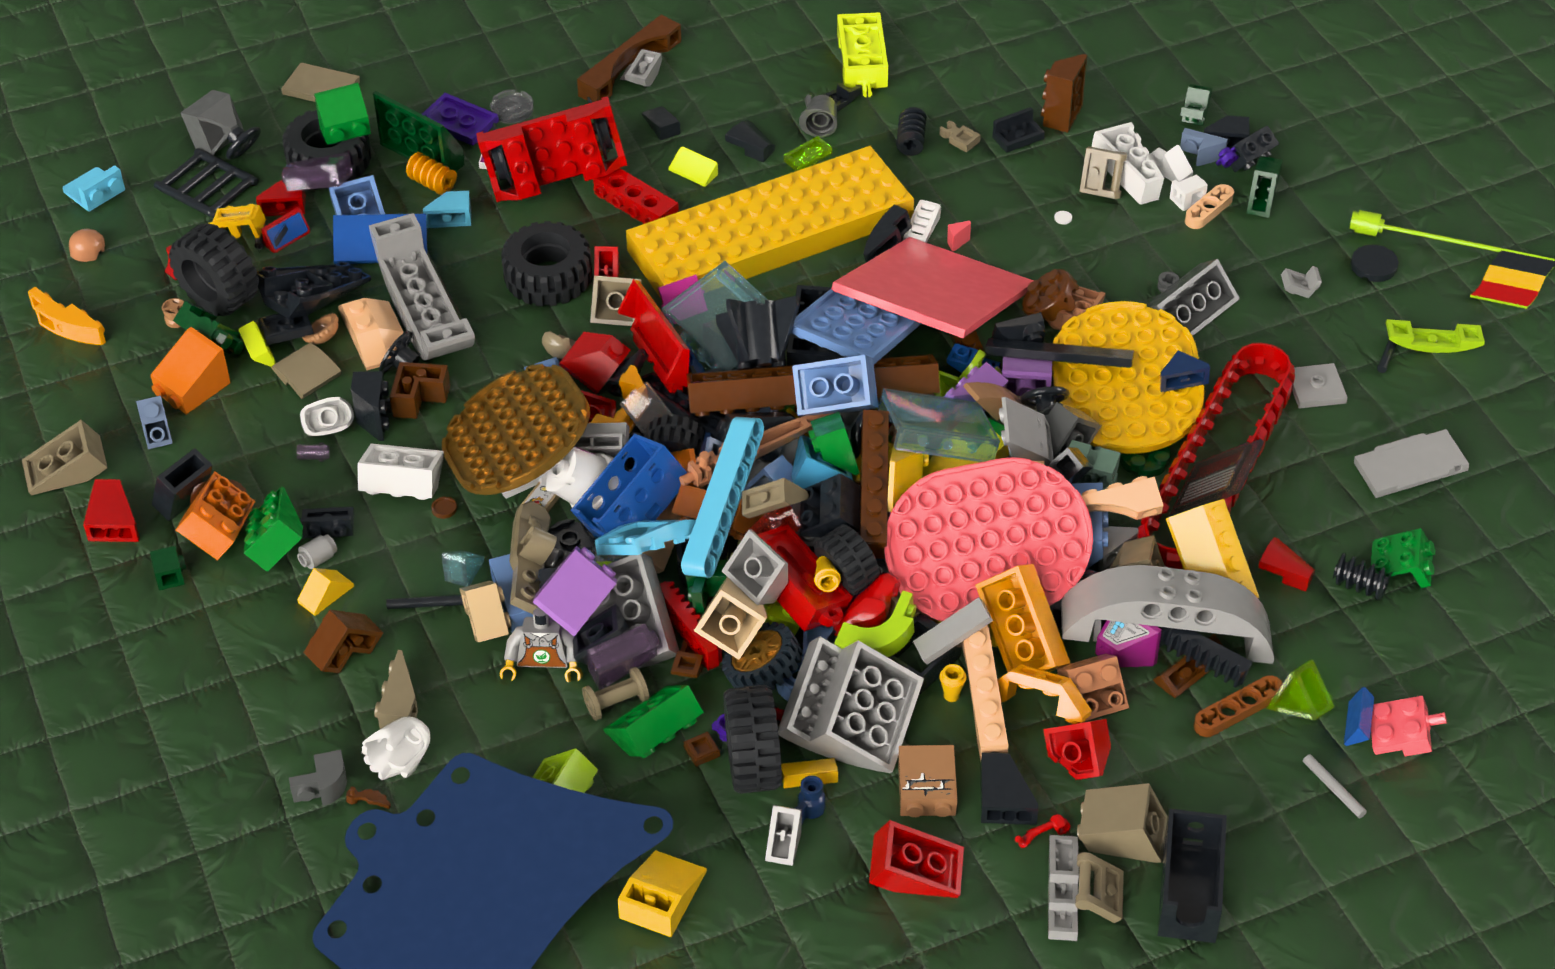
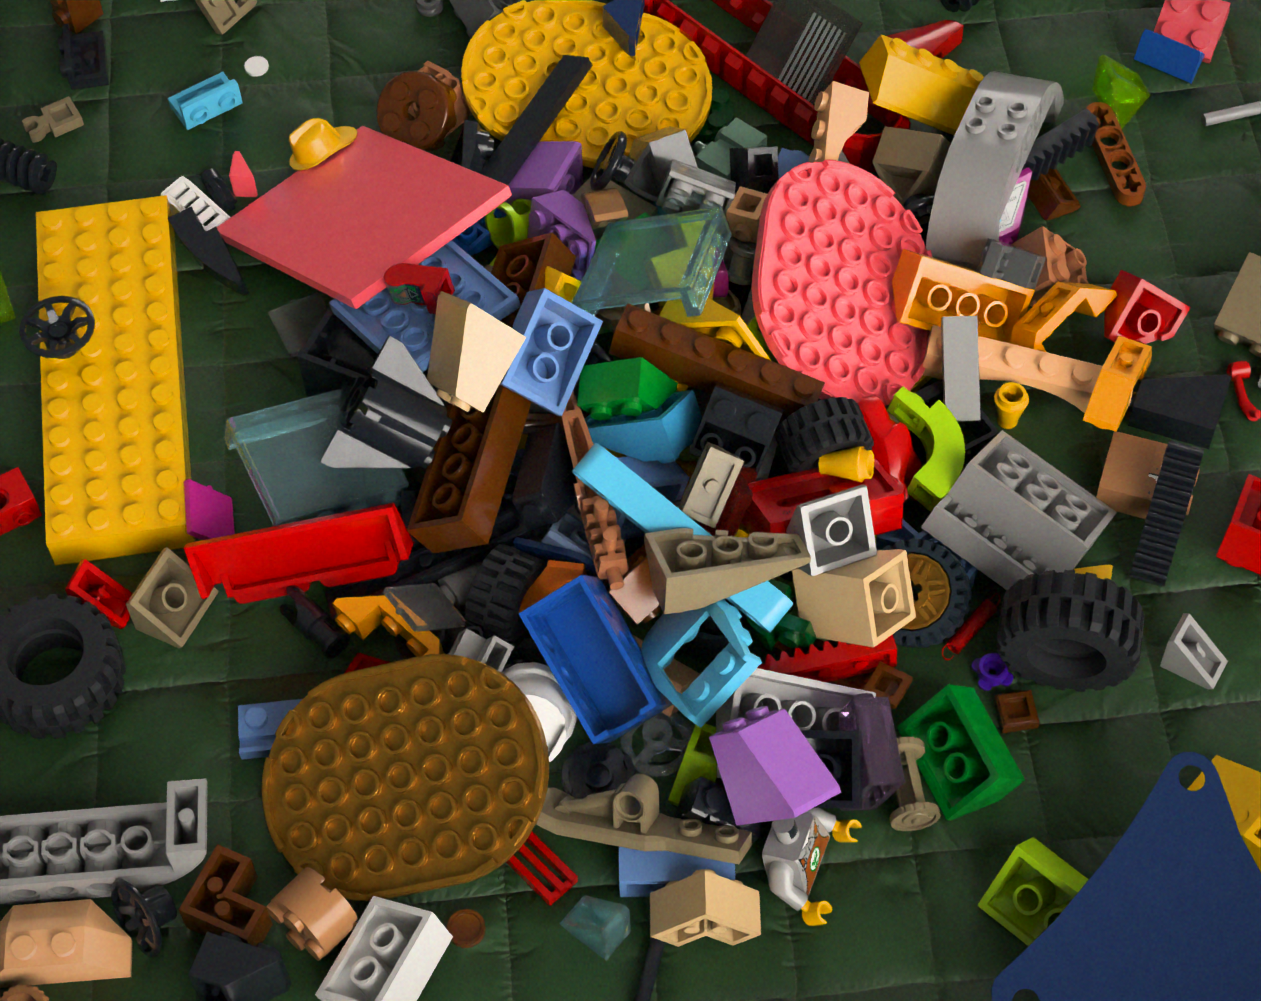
camera: 70 degrees left, 10 degrees up
dark tan hair [542,331,576,359] -> none
red slope [558,332,631,394] -> none
dark blue piece [795,776,825,824] -> none
none -> black wheel [19,296,95,359]
none -> medium azure bracket [168,72,243,130]
none -> black piece [200,168,237,212]
none -> medium nougat brick [266,867,358,961]
none -> yellow piece [289,118,357,171]
none -> red leg [383,263,455,314]
none -> slope [427,291,526,412]
none -> red tile [506,832,578,906]
none -> yellow slope [545,266,584,304]
none -> dark tan wedge [644,528,811,614]
none -> dark grey brick [977,238,1047,289]
none -> light orange slope [1083,336,1152,432]
none -> black gear [1129,439,1205,588]

